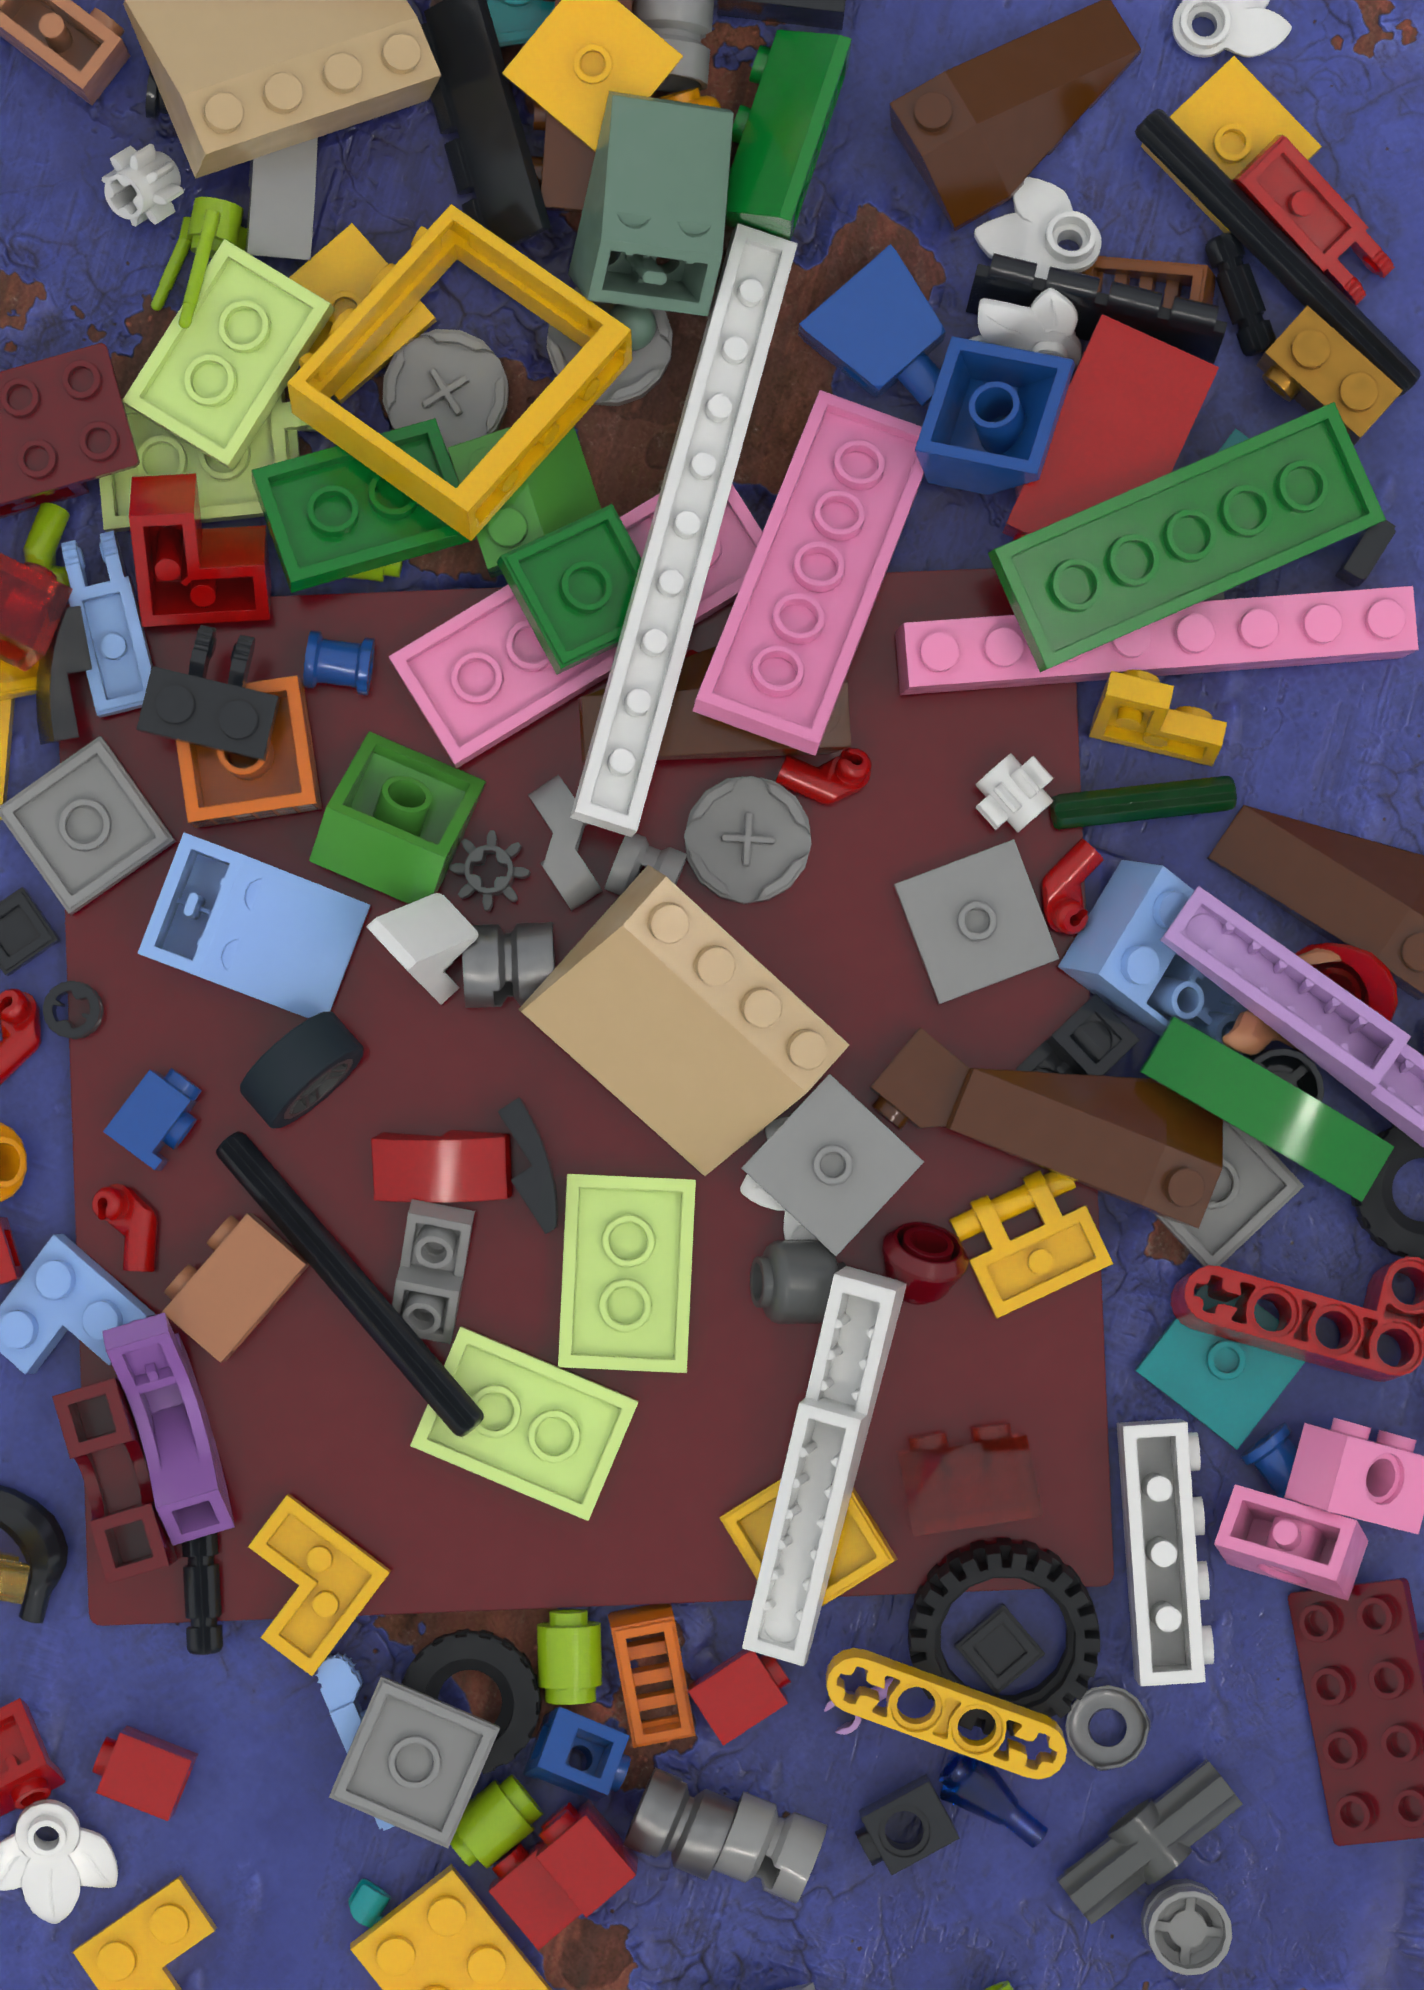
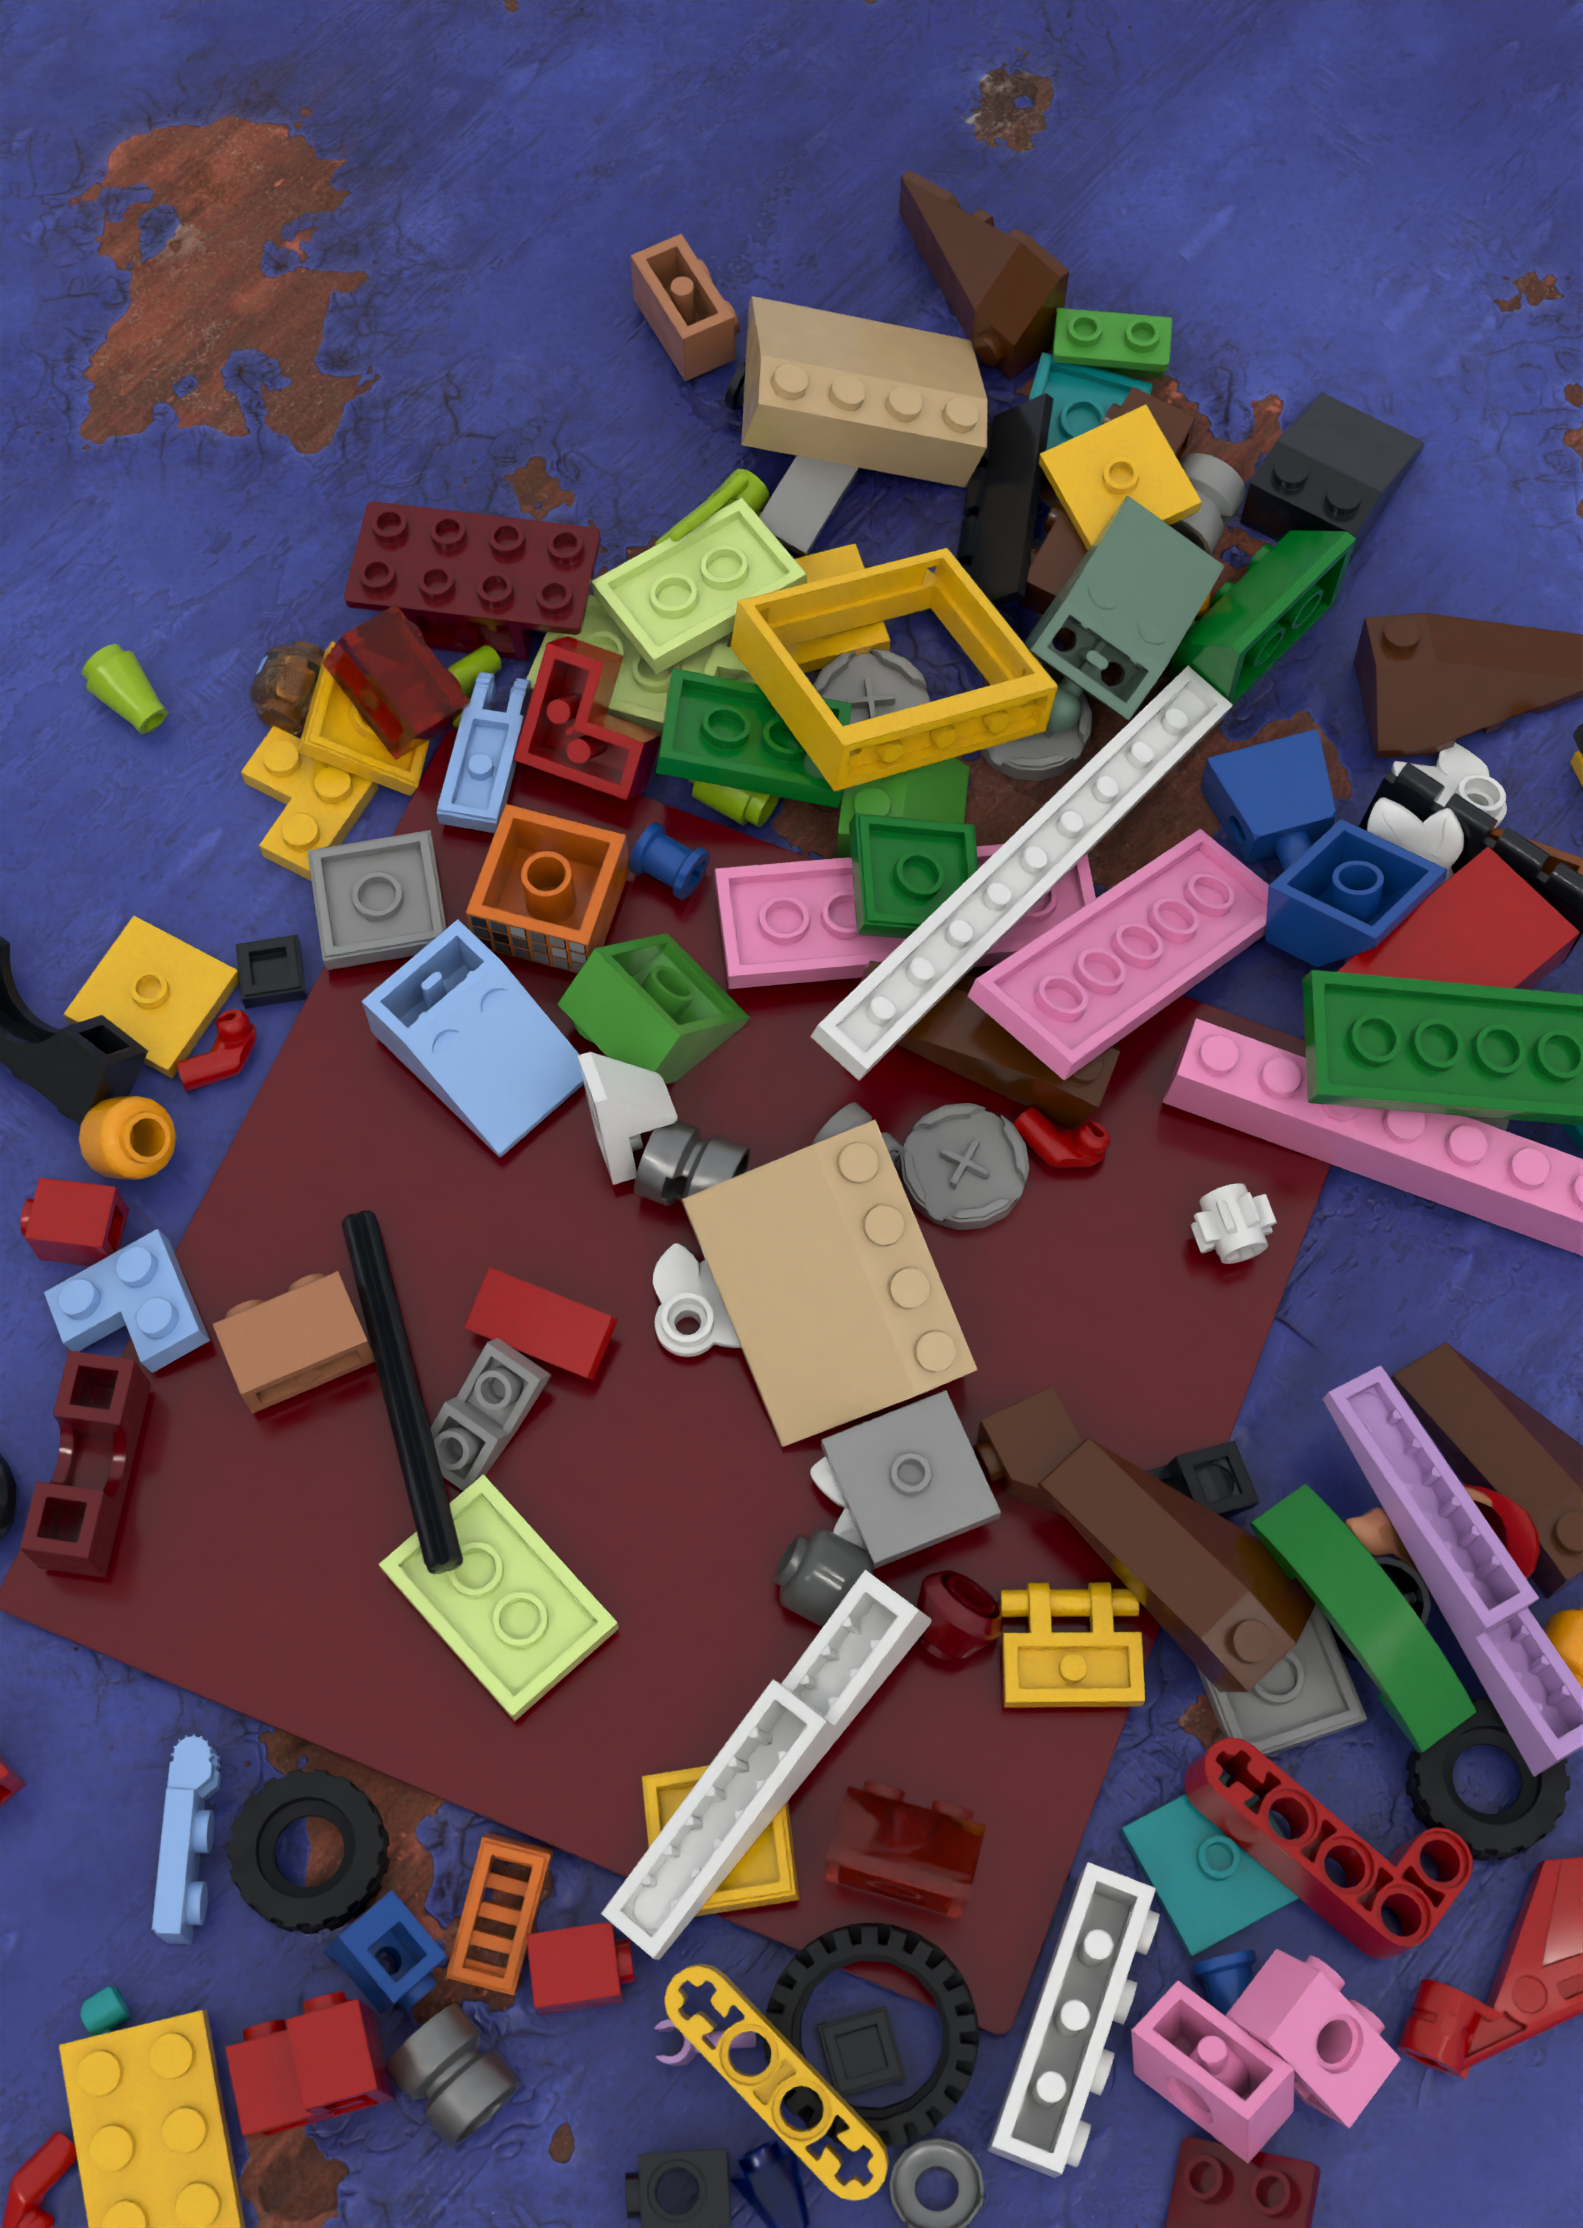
camera: 25 degrees right, 20 degrees down
black slope [36,606,92,745] -> none
black bush [43,981,104,1039] -> none
red arm [92,1183,158,1272] -> none
white gear [102,144,184,227] -> none
medium lavender arch [102,1313,235,1546] -> none
blue brick [103,1068,202,1171] -> none
black hinge [137,625,281,762] -> none
black axle [182,1533,223,1655] -> none
black wheel [240,1012,364,1128] -> none
yellow plate [248,1494,391,1676] -> none
light grey plate [329,1675,500,1849] -> none
dark grey gear [449,830,531,912] -> none
lime brick [450,1774,544,1869] -> none
black slope [497,1098,559,1234] -> none
light grey piece [528,775,602,911] -> none
lime brick [537,1609,602,1705] -> none
yellowish green plate [558,1174,696,1373] -> none
light grey wheel [712,1791,827,1904] -> none
light grey plate [893,839,1059,1005] -> none
red arm [1041,838,1104,935] -> none
dark green axle [1050,776,1237,829] -> none
light blue slope [1058,860,1248,1055] -> none
yellow plate [1089,669,1227,766] -> none
none -> white plate [653,1243,741,1357]

